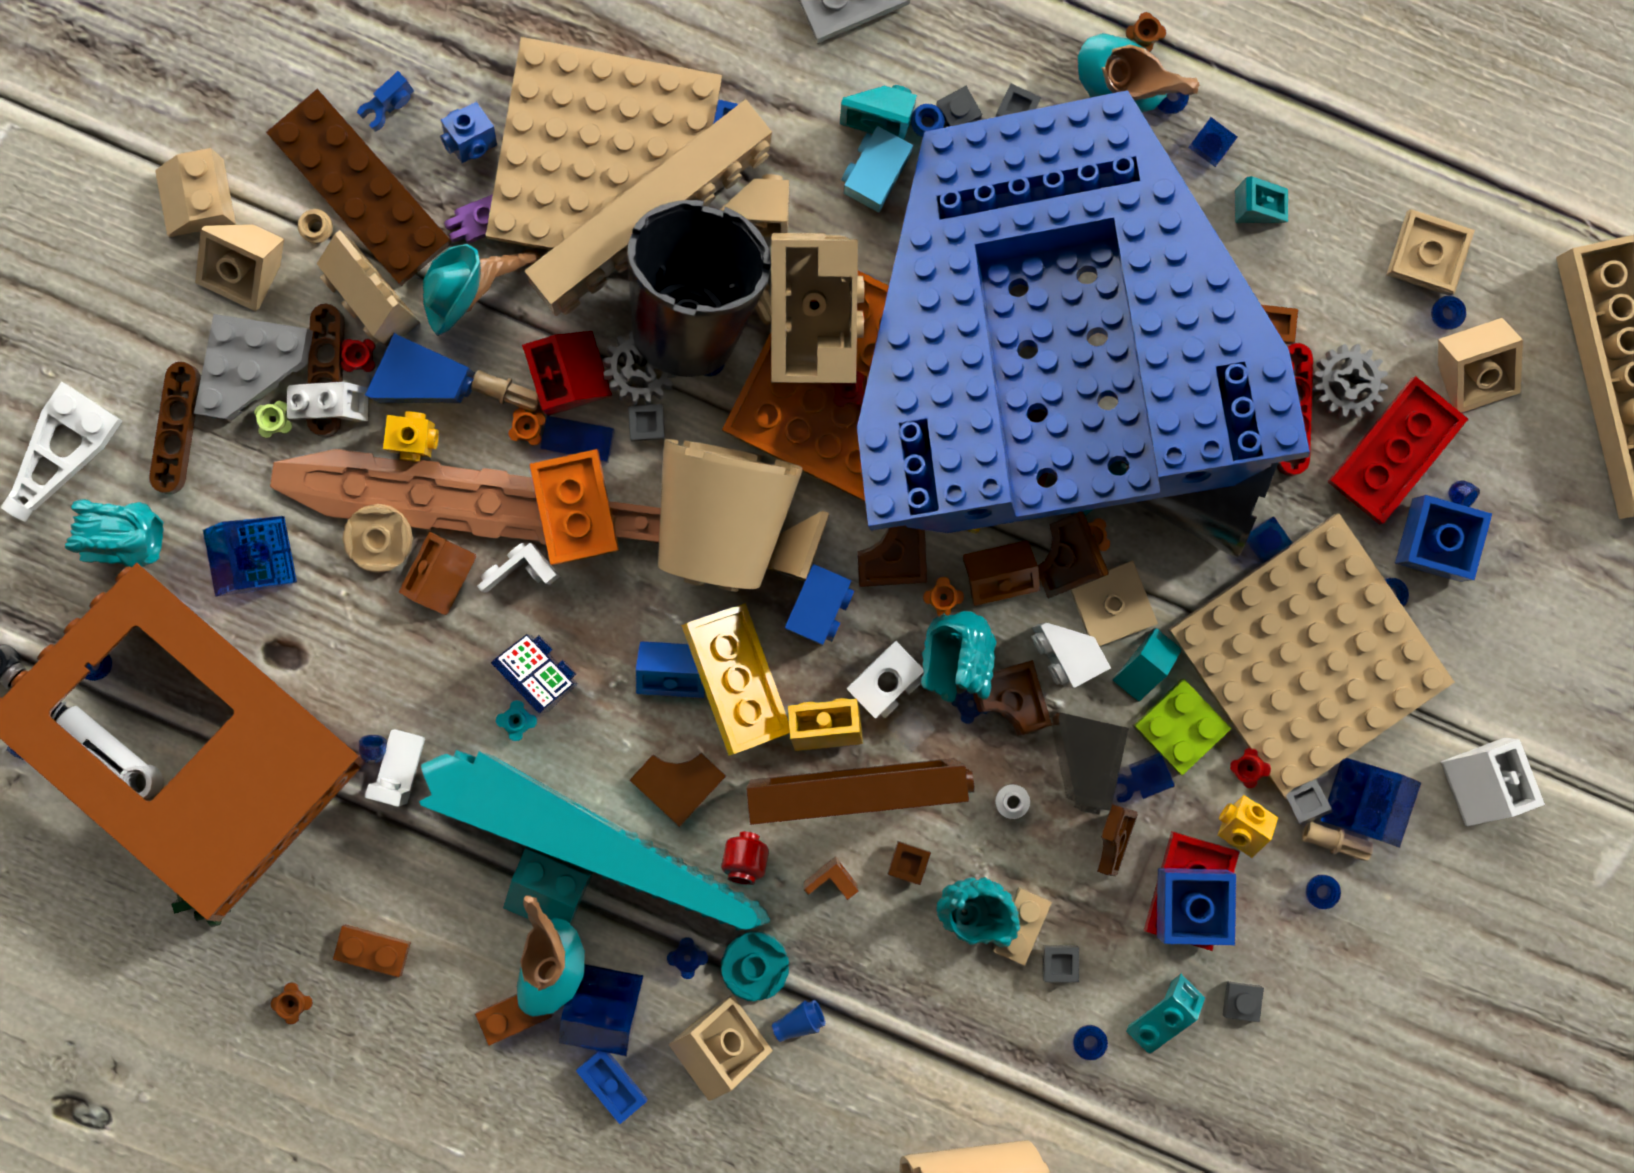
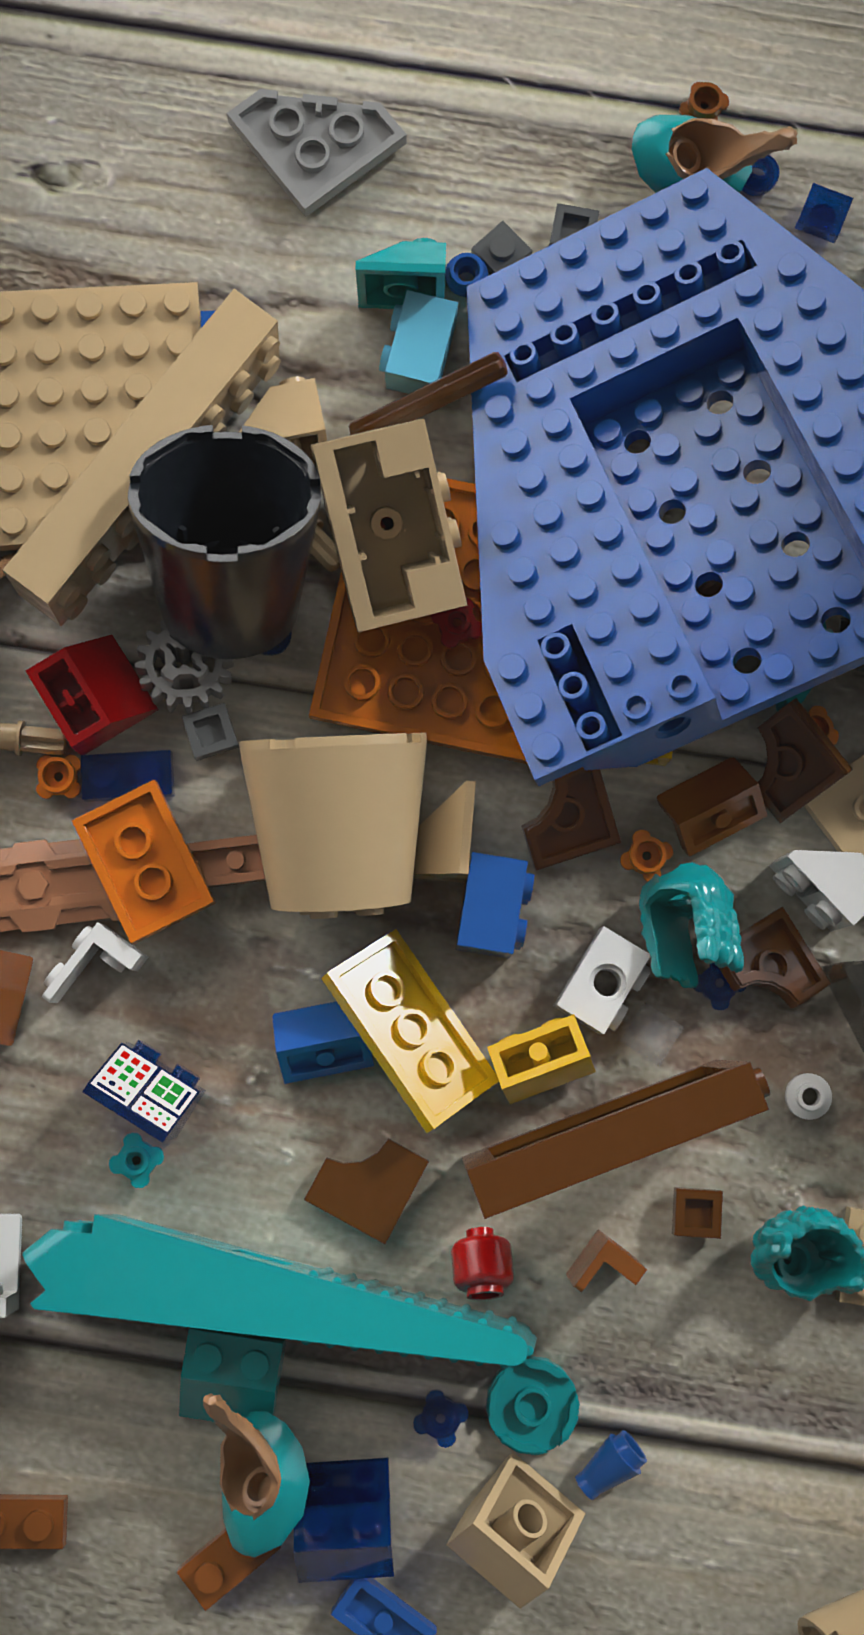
camera: 10 degrees left, 5 degrees down
none -> reddish brown axle [348,352,508,435]

